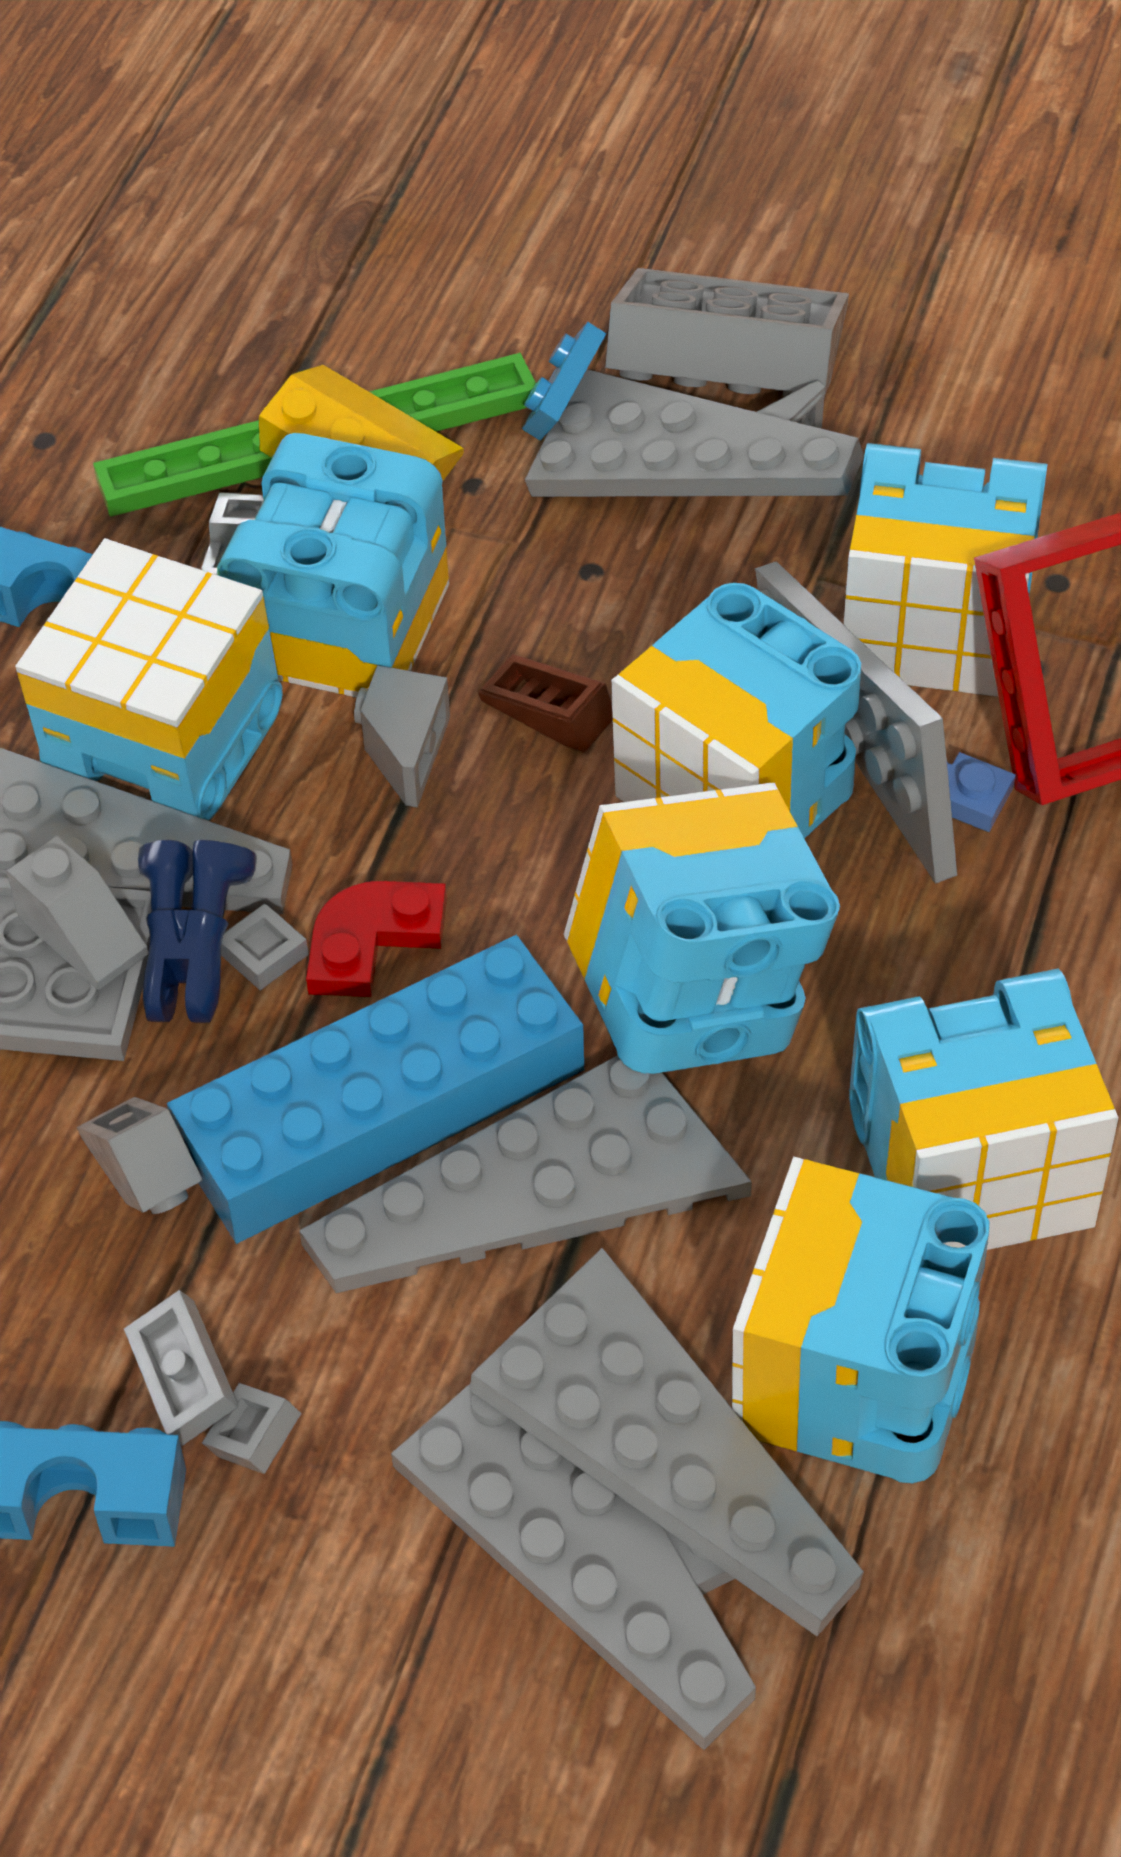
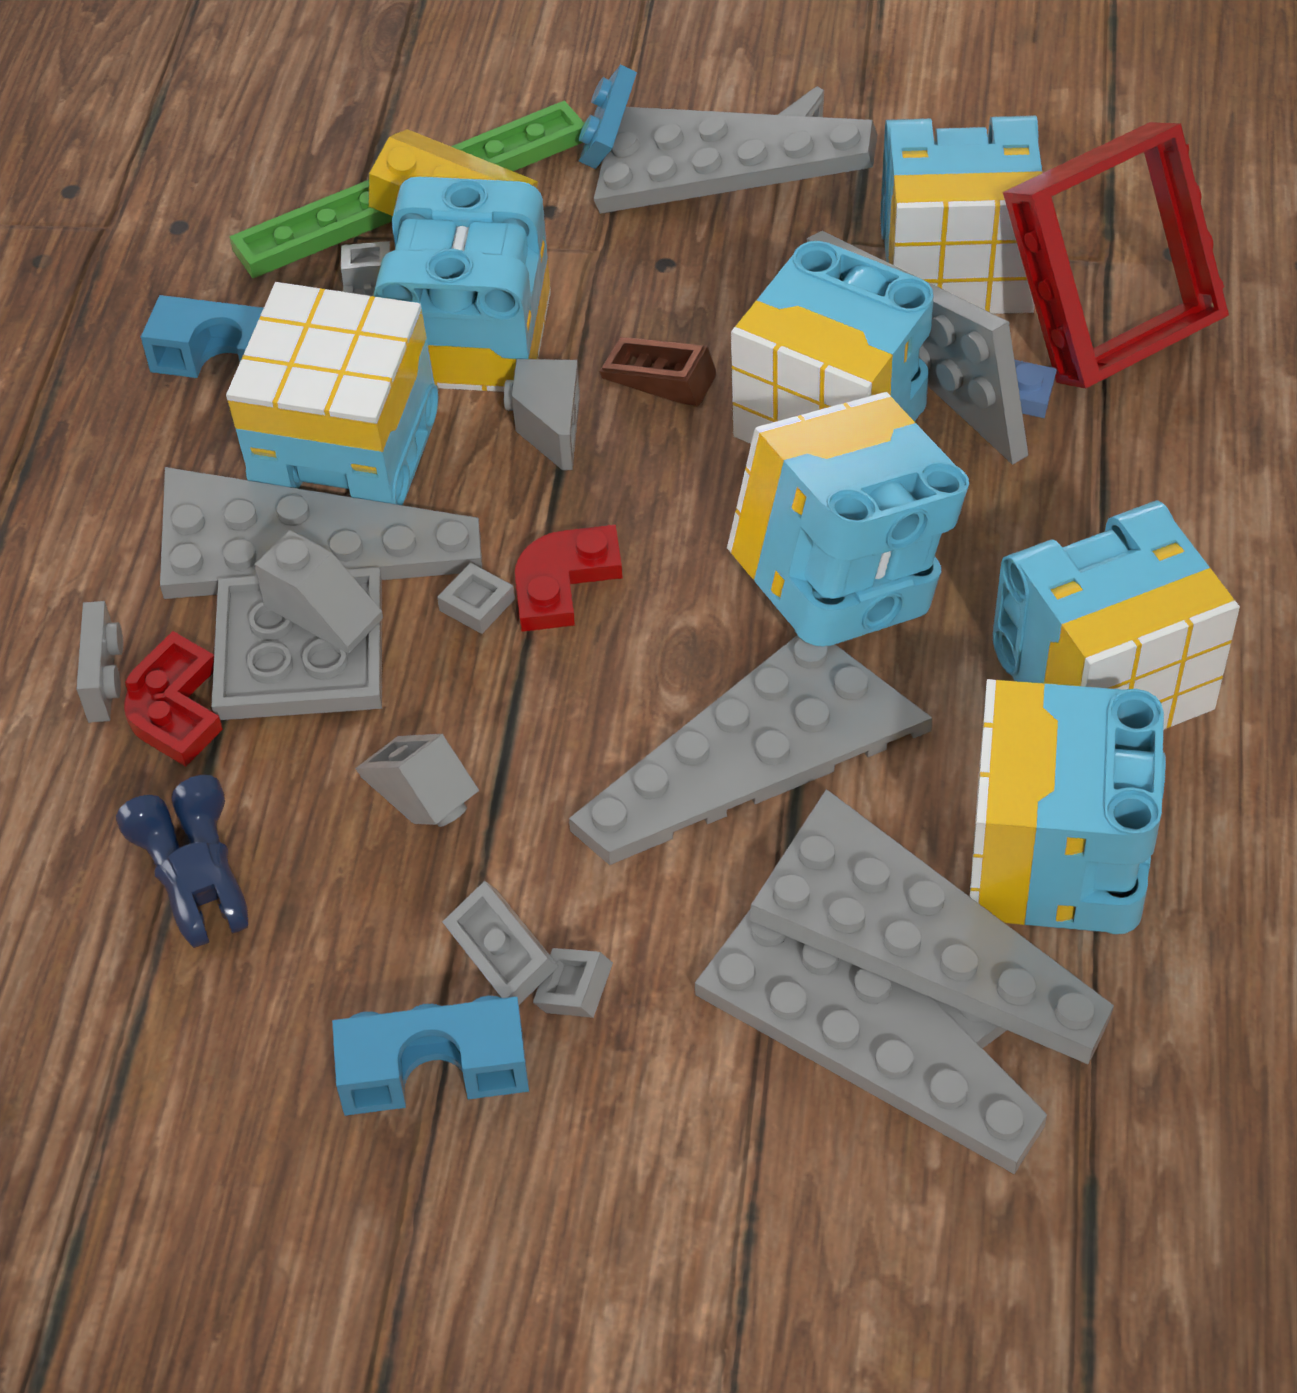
camera: 10 degrees left, 0 degrees up
dark blue piece [138,840,257,1023] -> none
dark azure brick [167,934,584,1244] -> none
light grey slope [605,268,849,397] -> none

